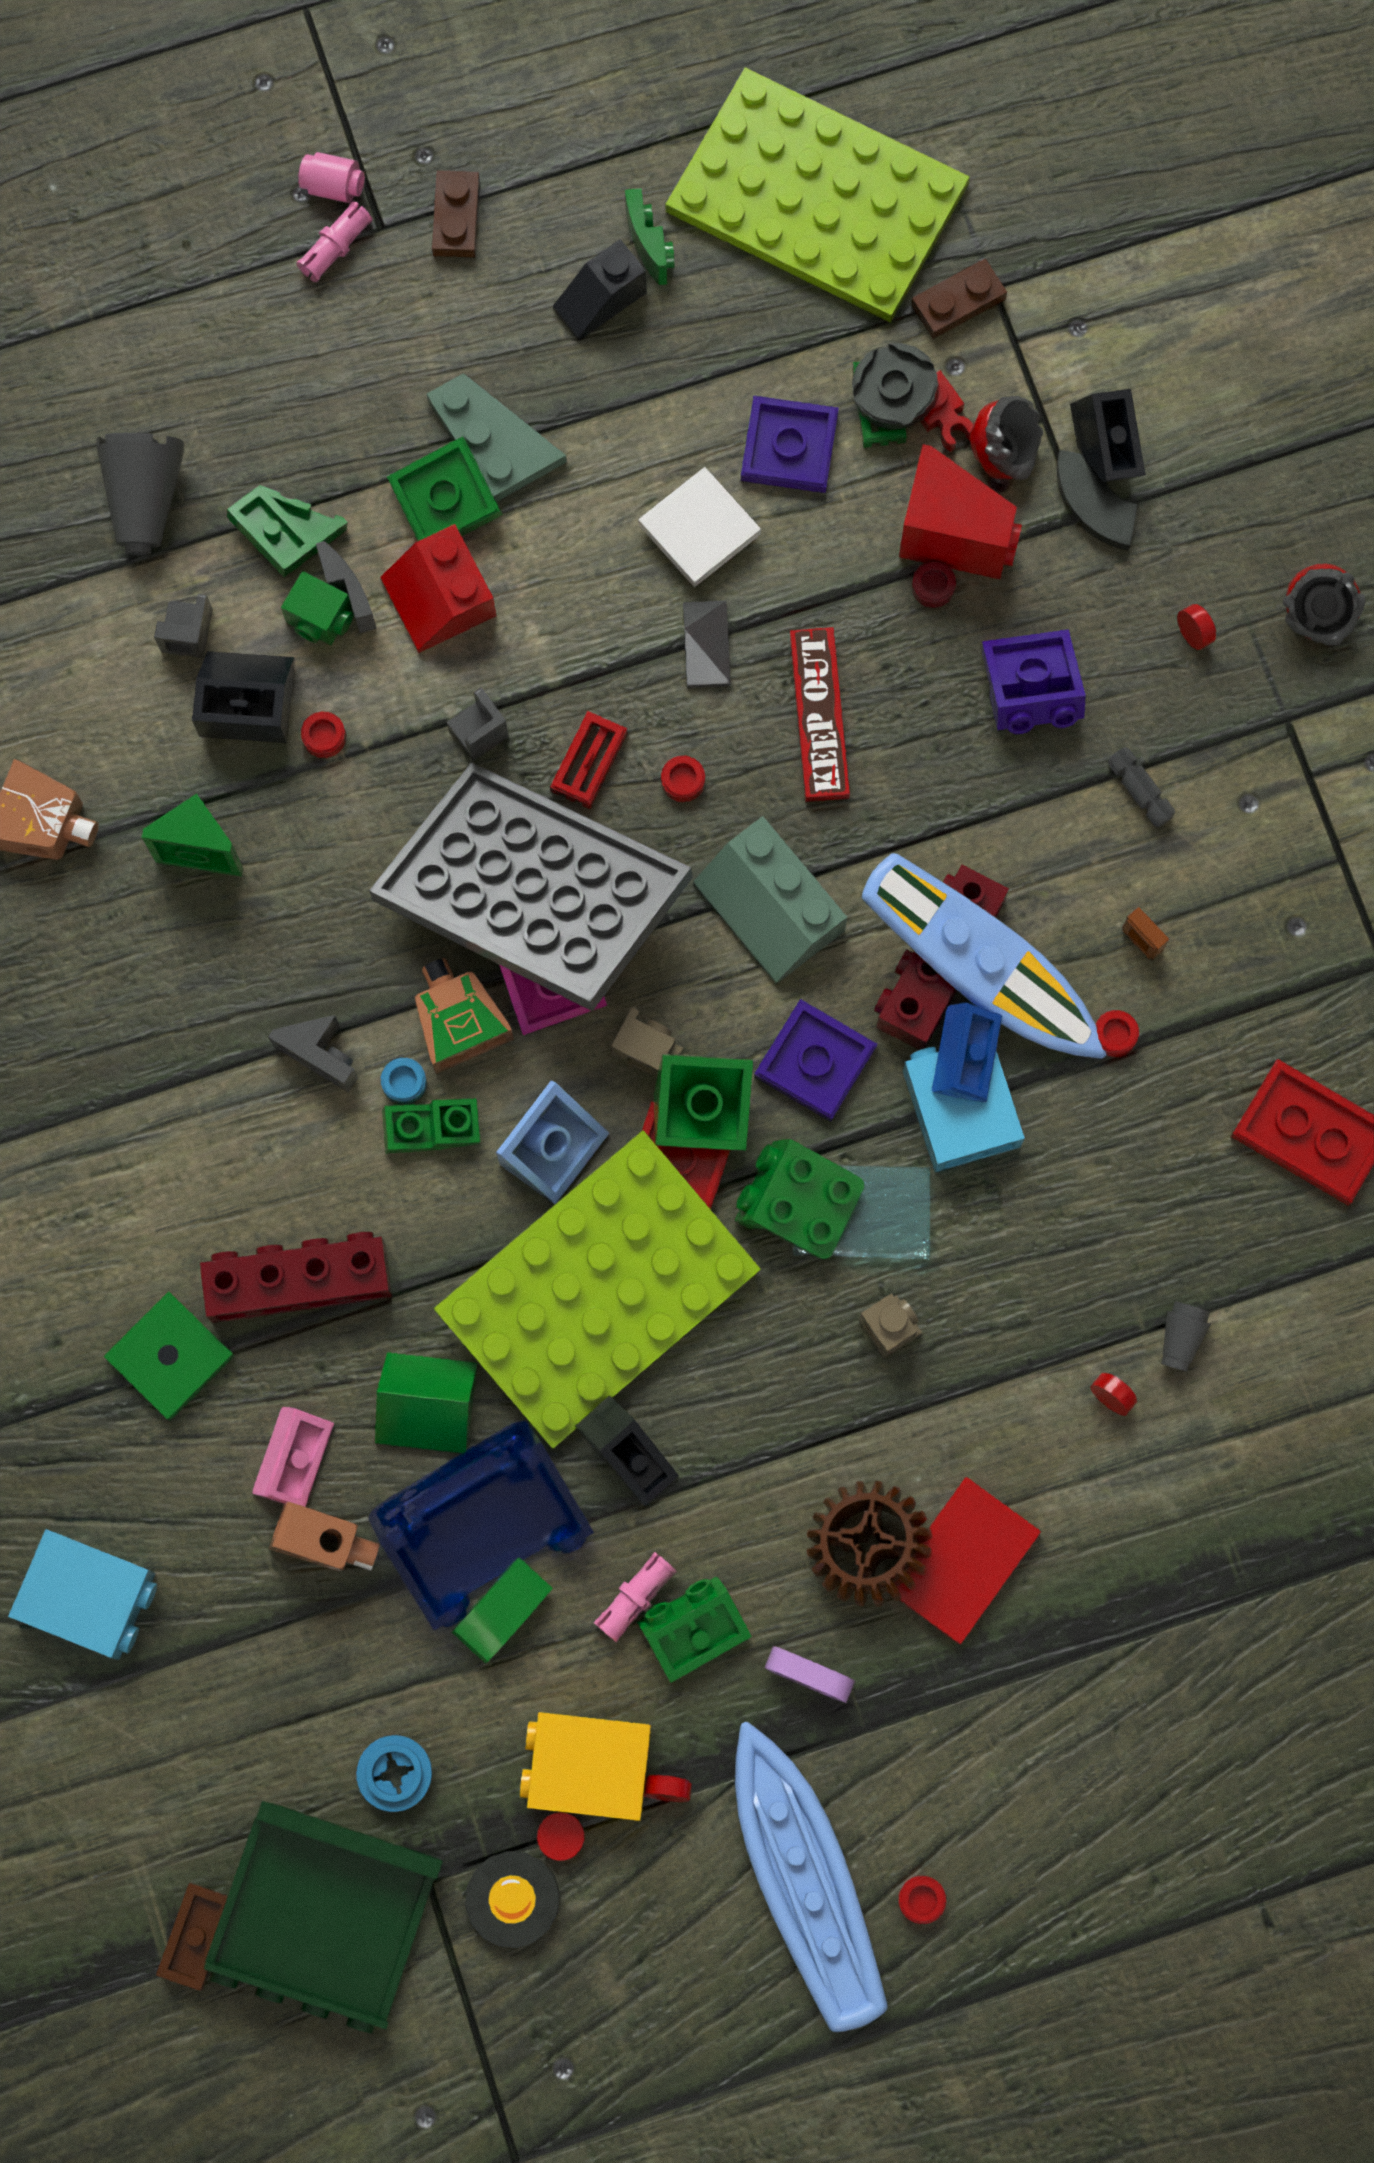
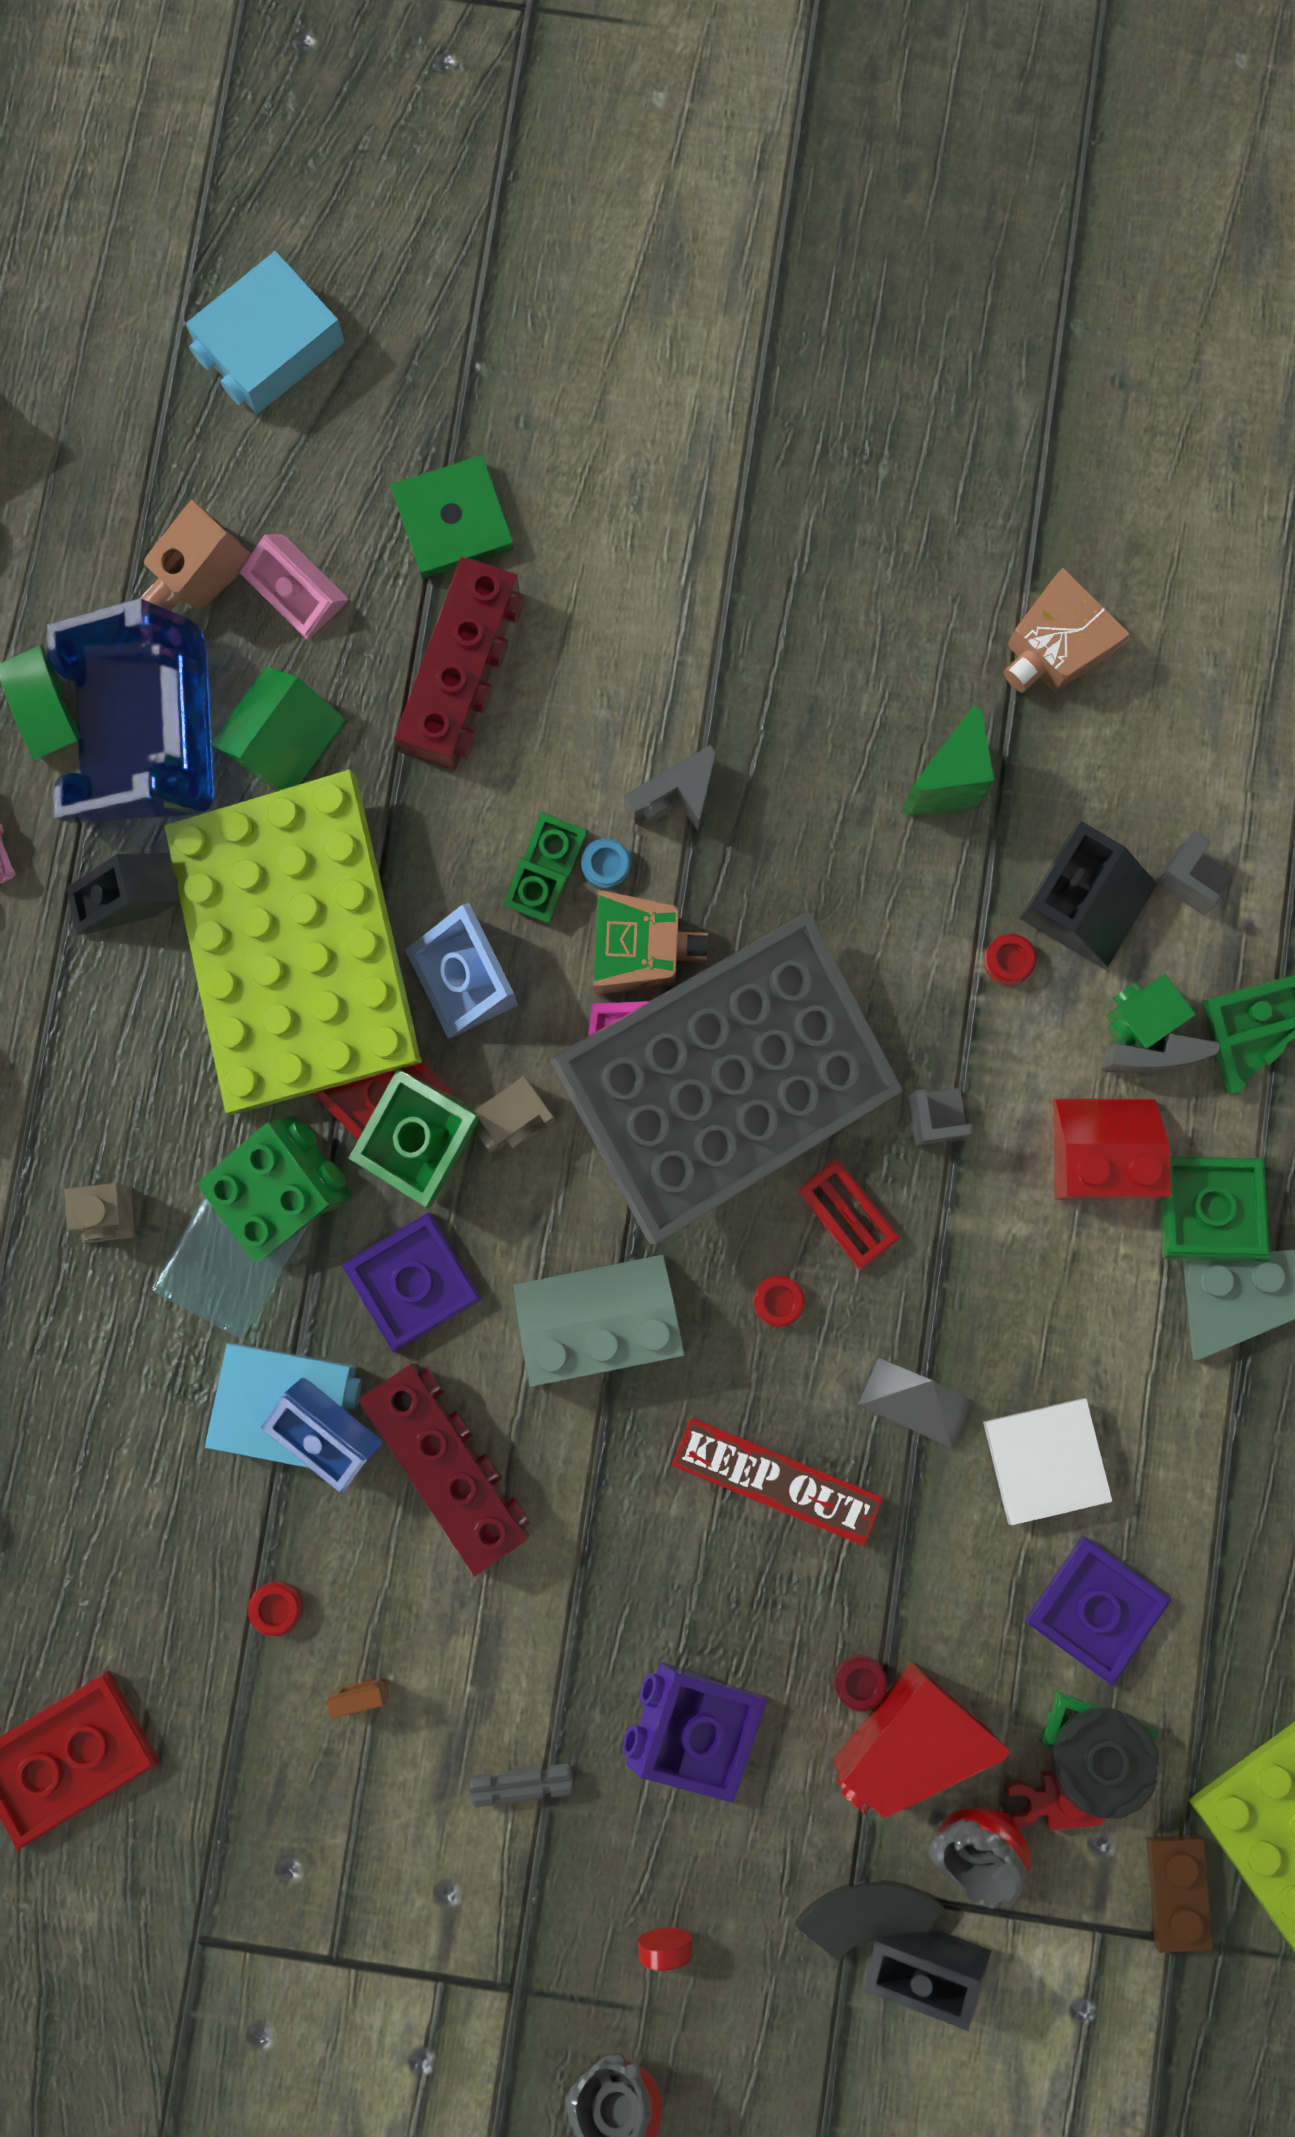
camera: 115 degrees right, 5 degrees up
light blue piece [862,853,1107,1059] -> none

